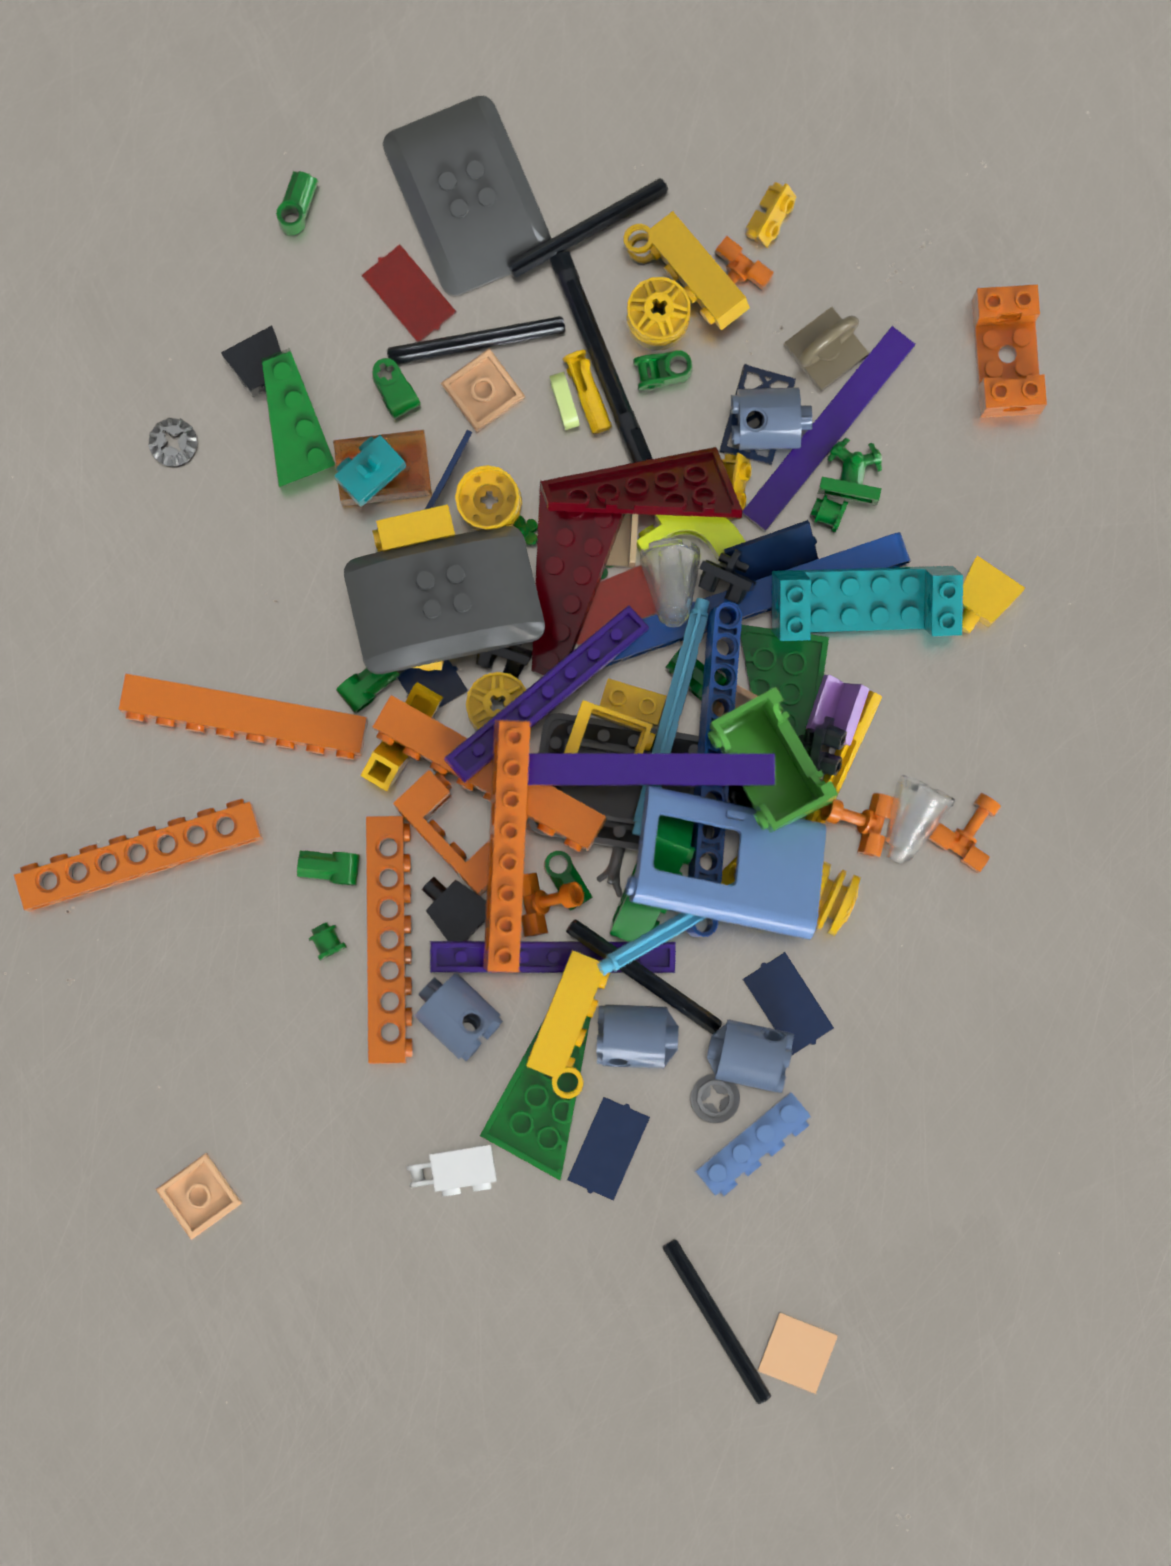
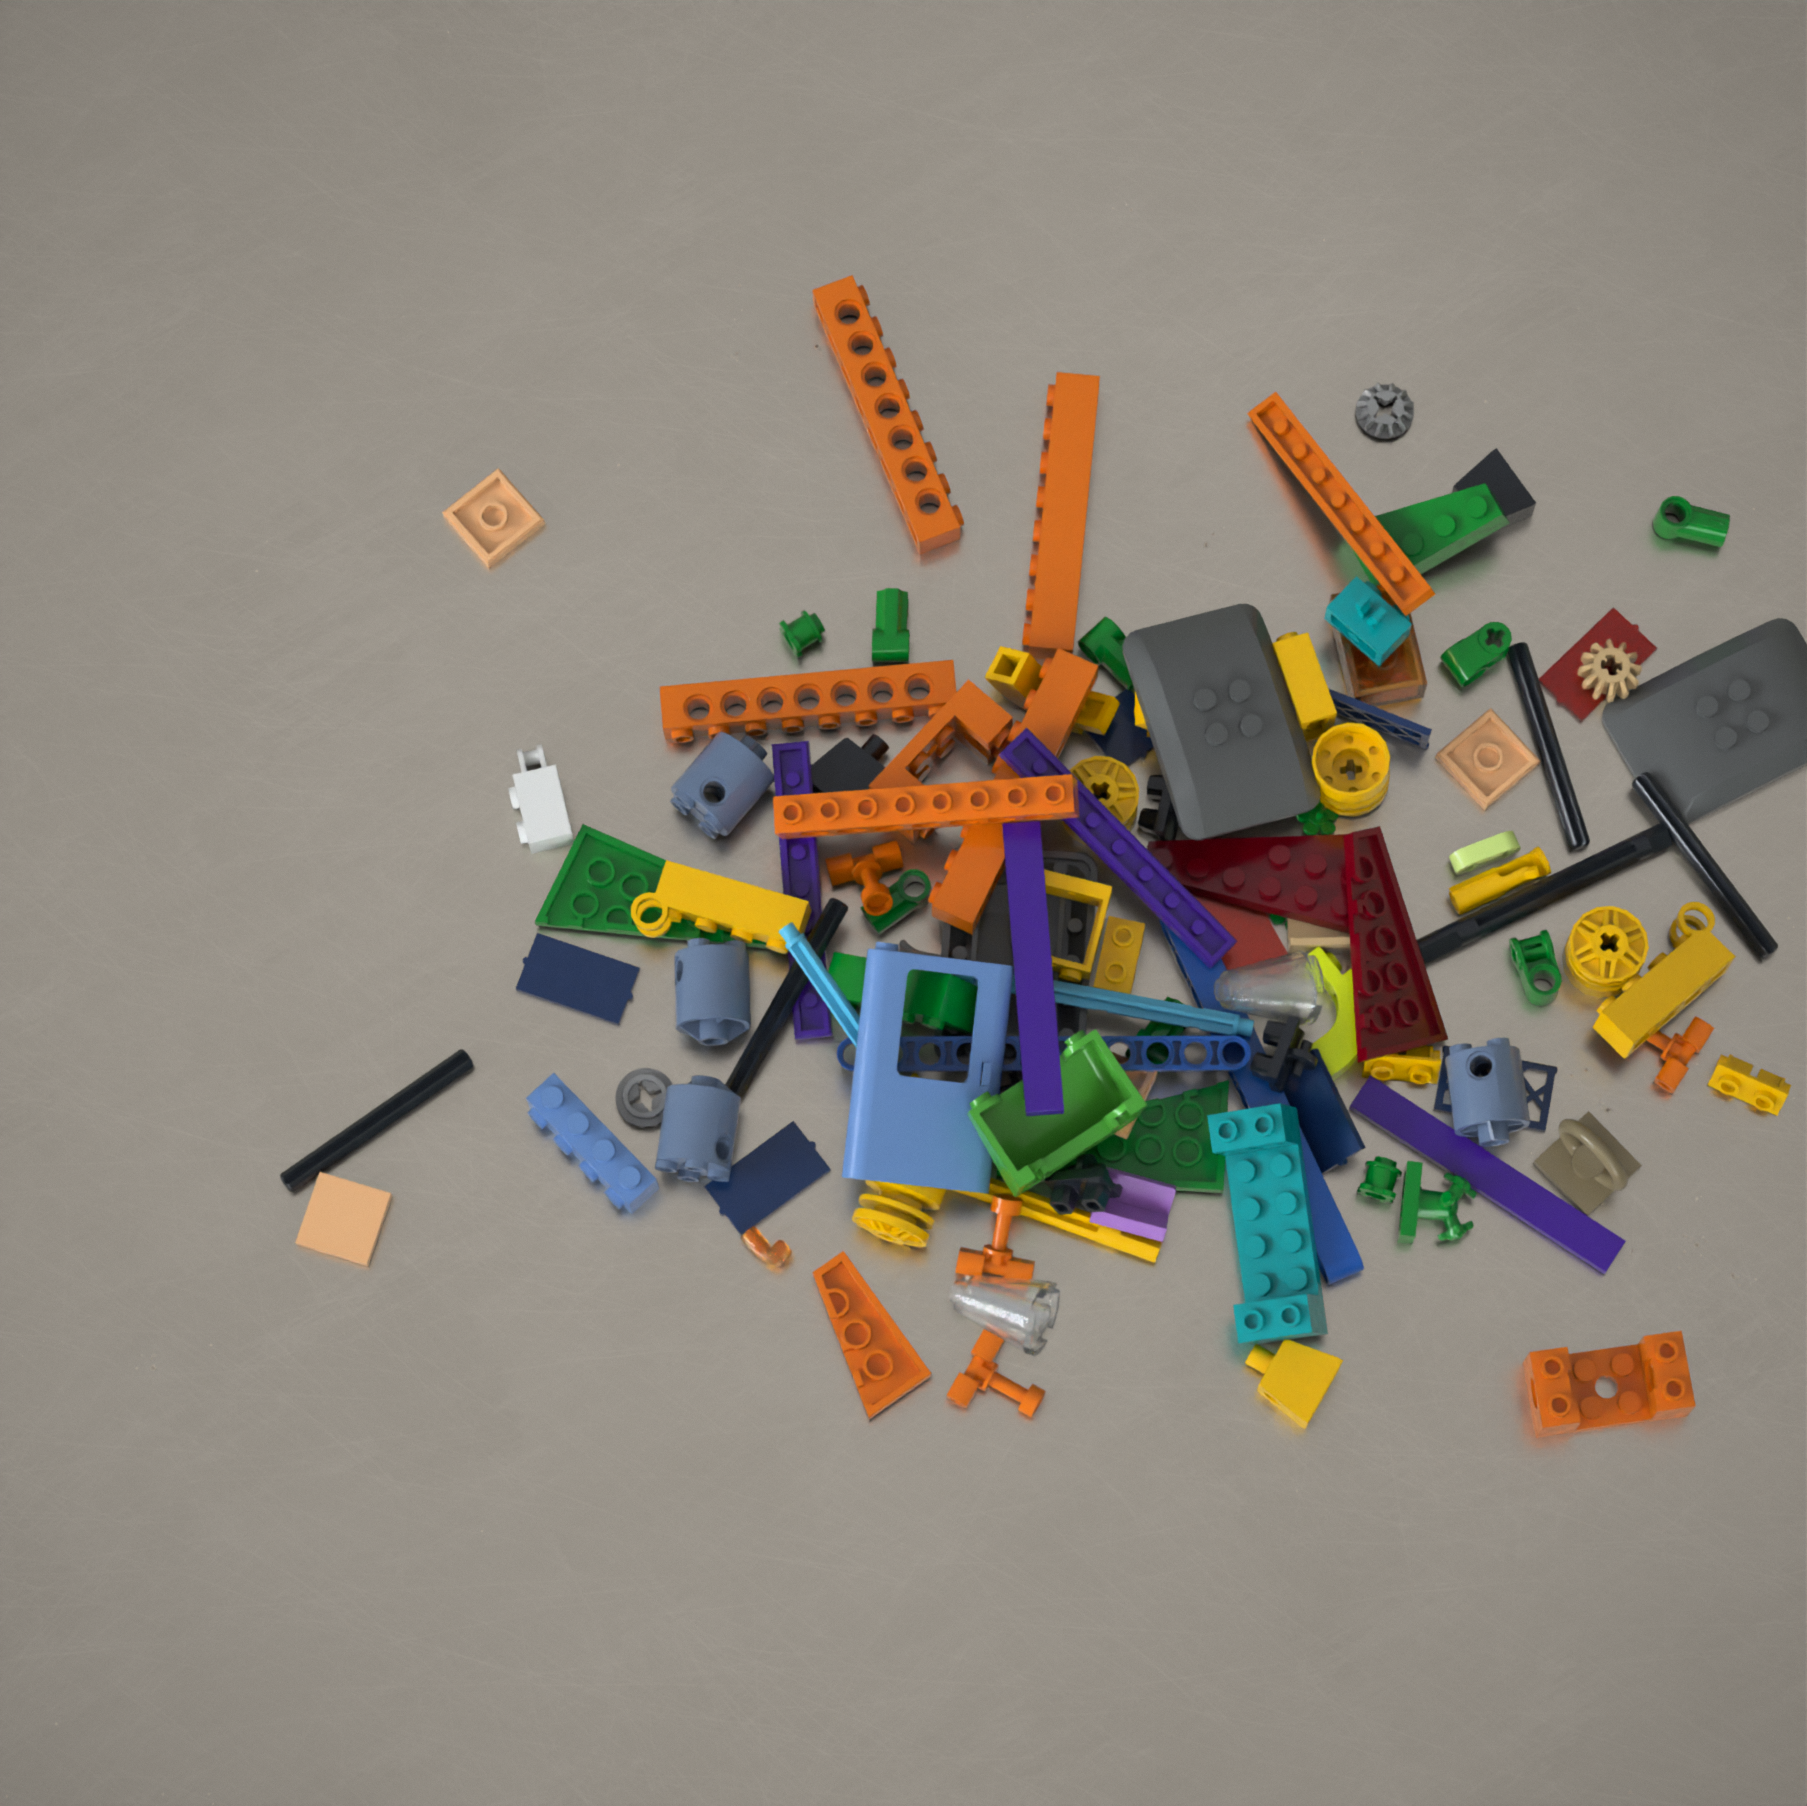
camera: 90 degrees right, 10 degrees down
none -> clear orange arm [740,1226,792,1267]
none -> orange wing [812,1251,932,1420]
none -> orange plate [1247,392,1435,617]
none -> tan gear [1578,638,1642,703]

